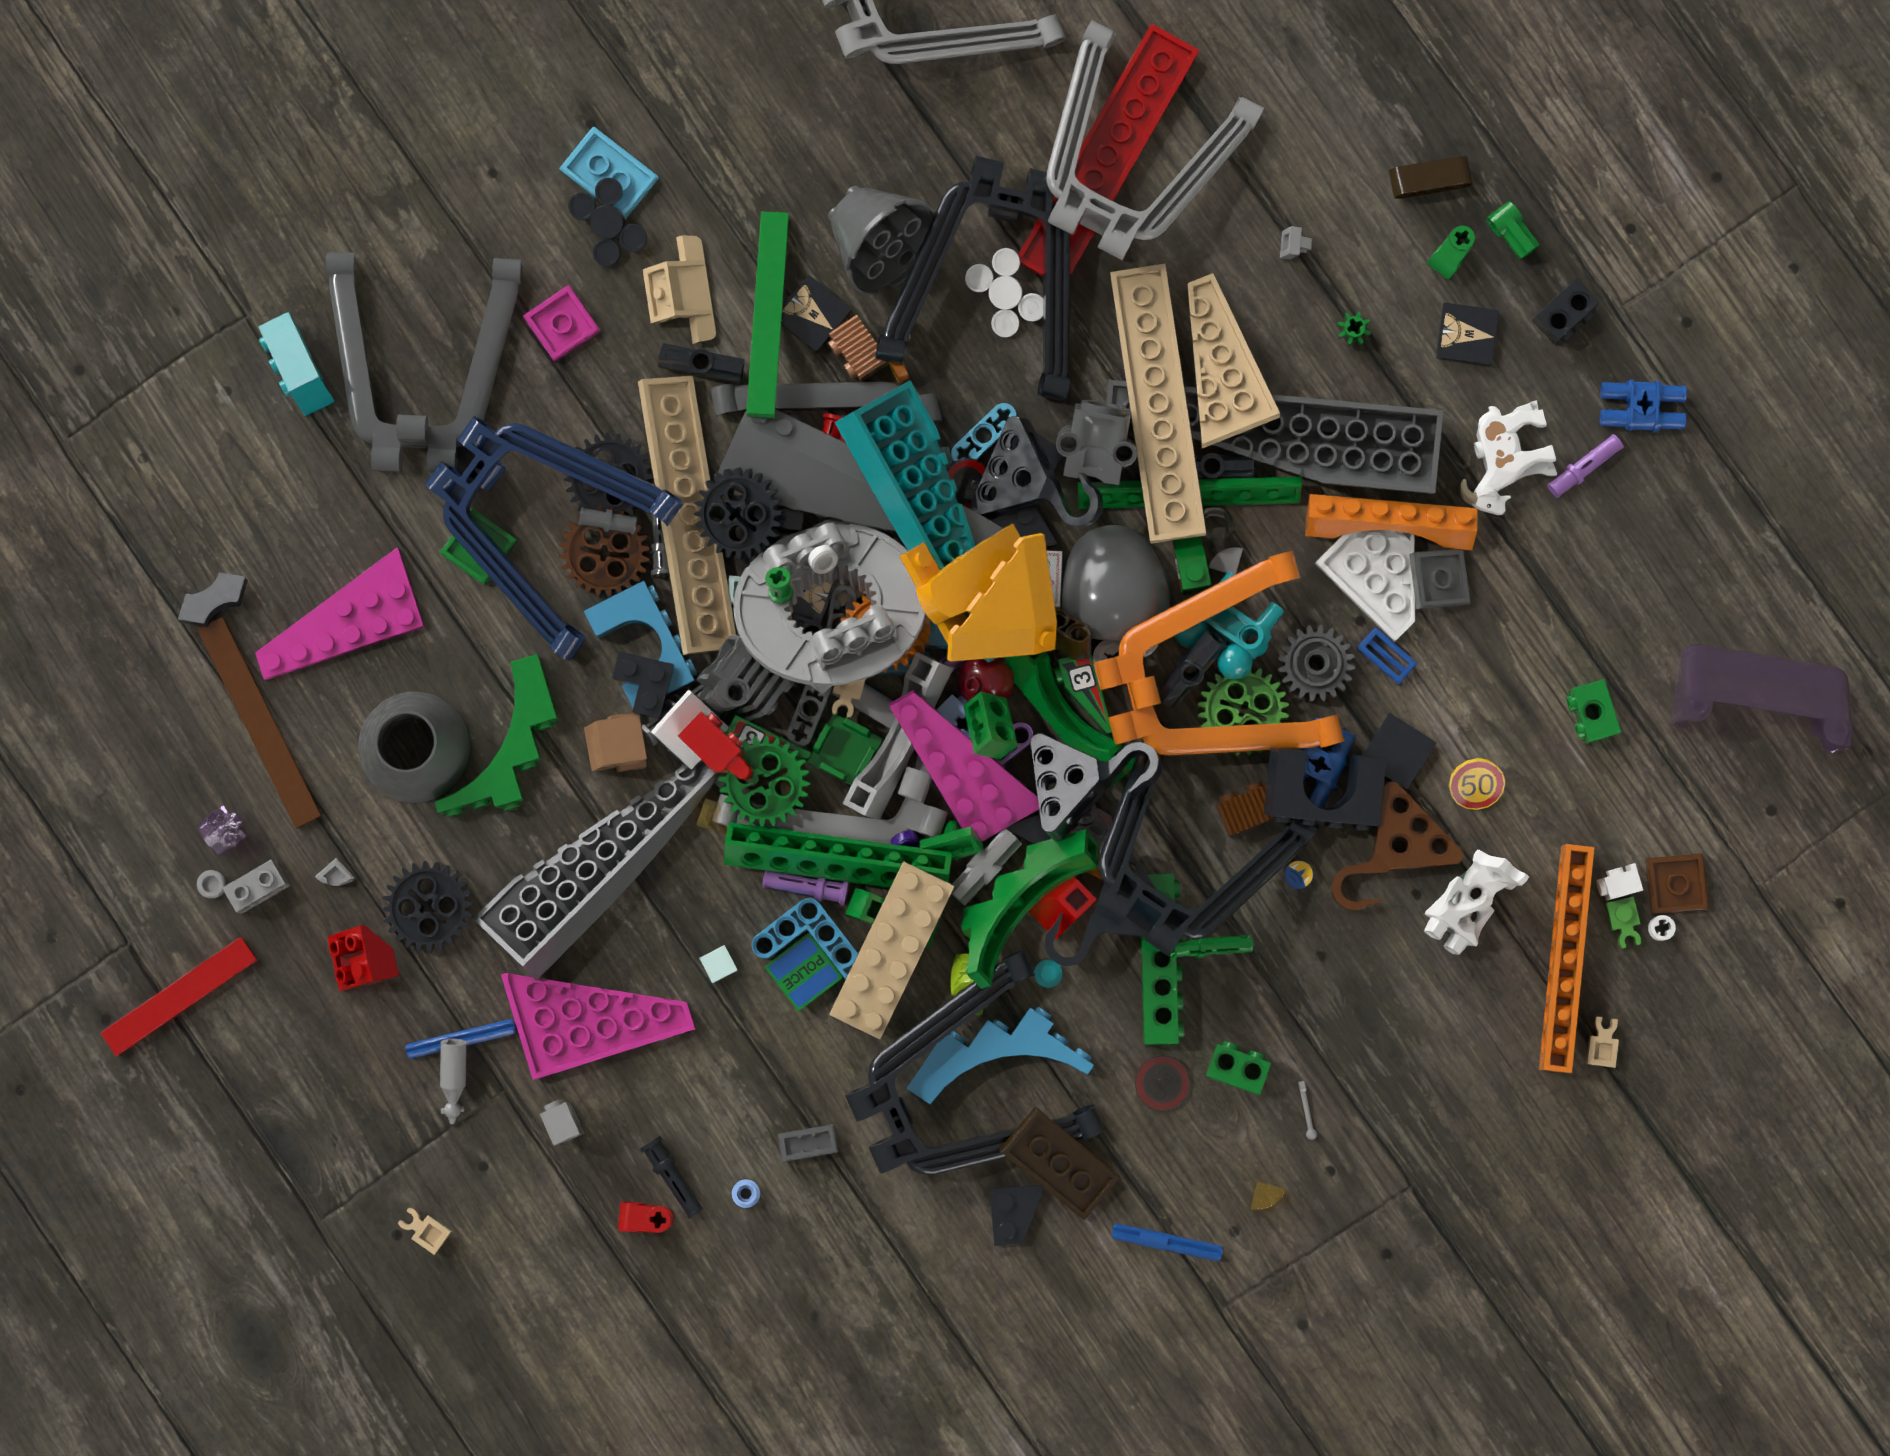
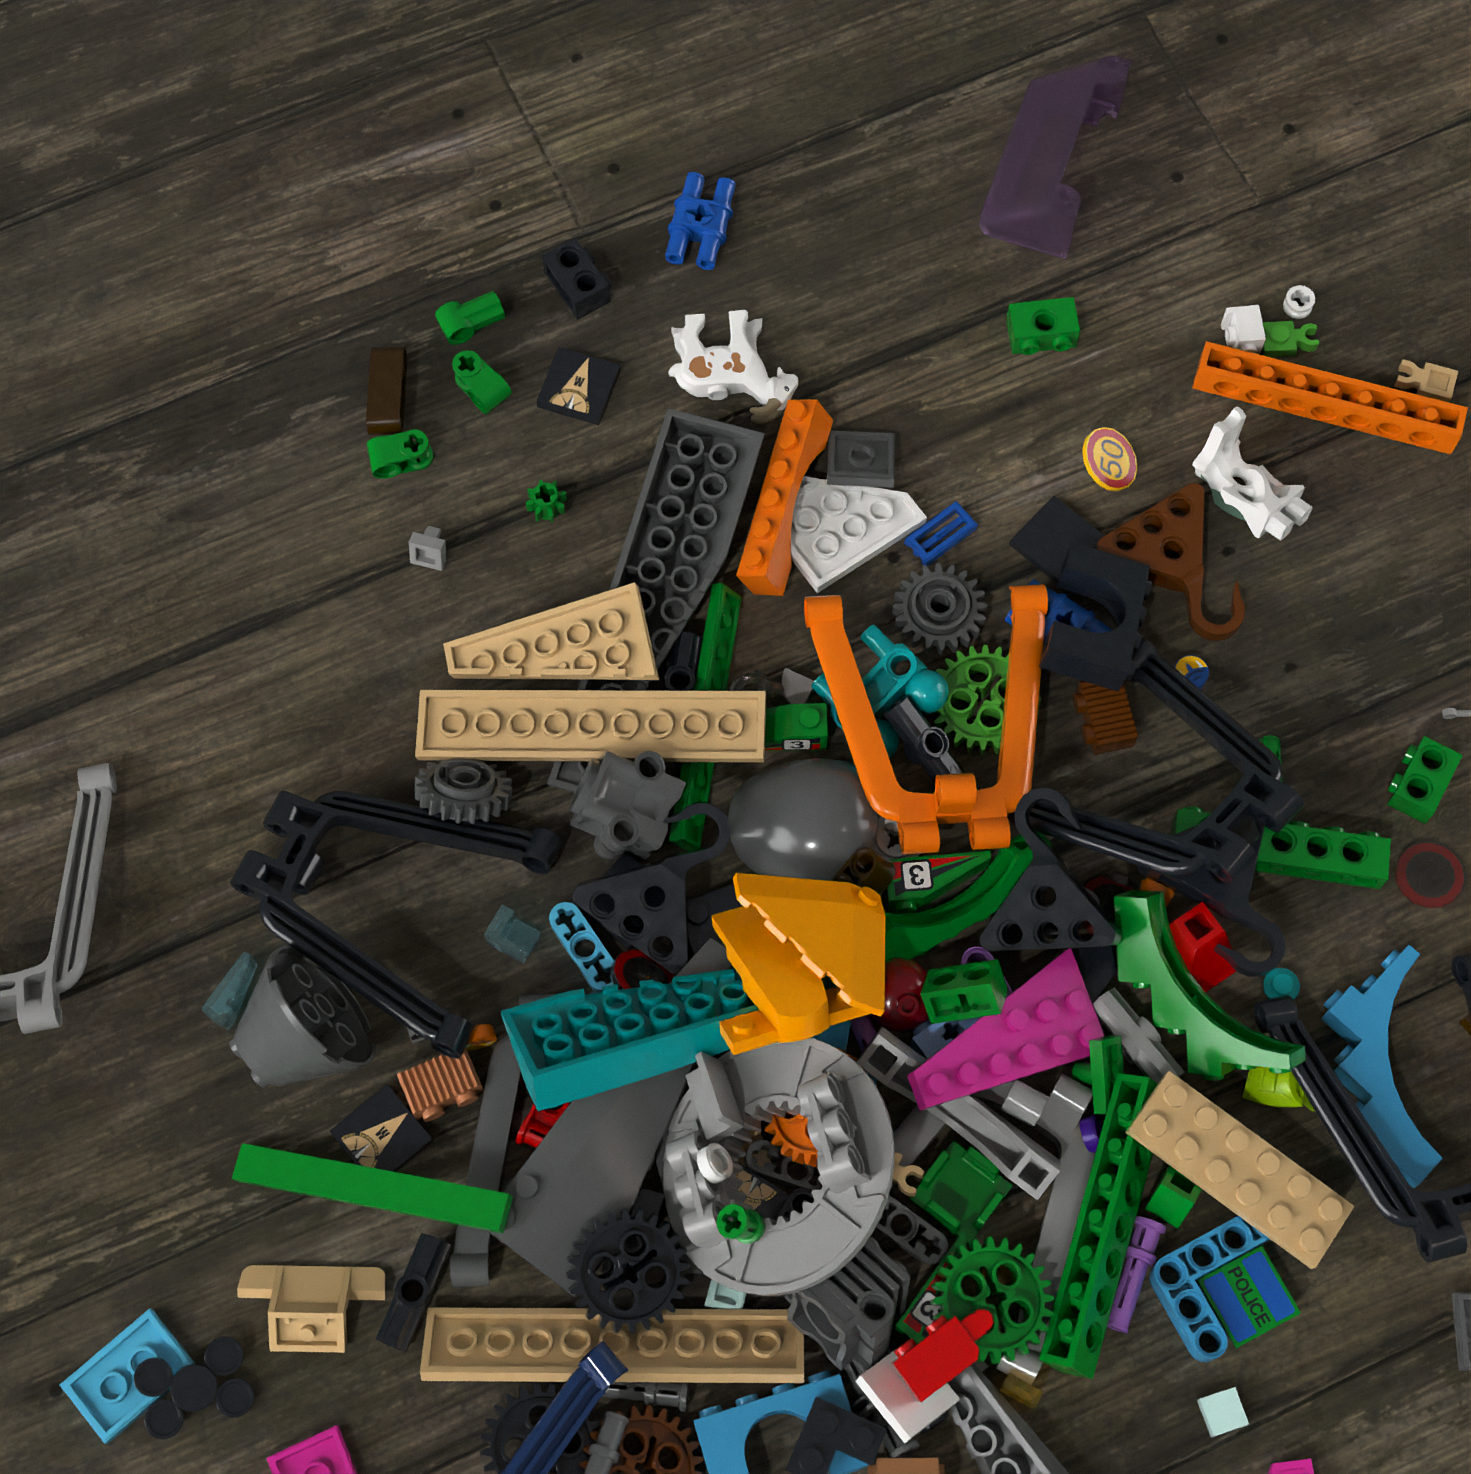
camera: 80 degrees left, 15 degrees down
white piece [965,248,1043,337] -> none
red plate [1018,23,1199,277] -> none
light grey piece [1046,20,1264,260] -> none
medium lavender pin [1547,434,1624,498] -> none
reddish brown tile [1645,853,1709,915] -> none
none -> clear light blue slope [202,952,257,1032]
none -> green piece [367,429,434,479]
none -> dark grey gear [414,758,513,824]
none -> clear light blue panel [484,905,541,964]
none -> light grey panel [685,1051,745,1143]

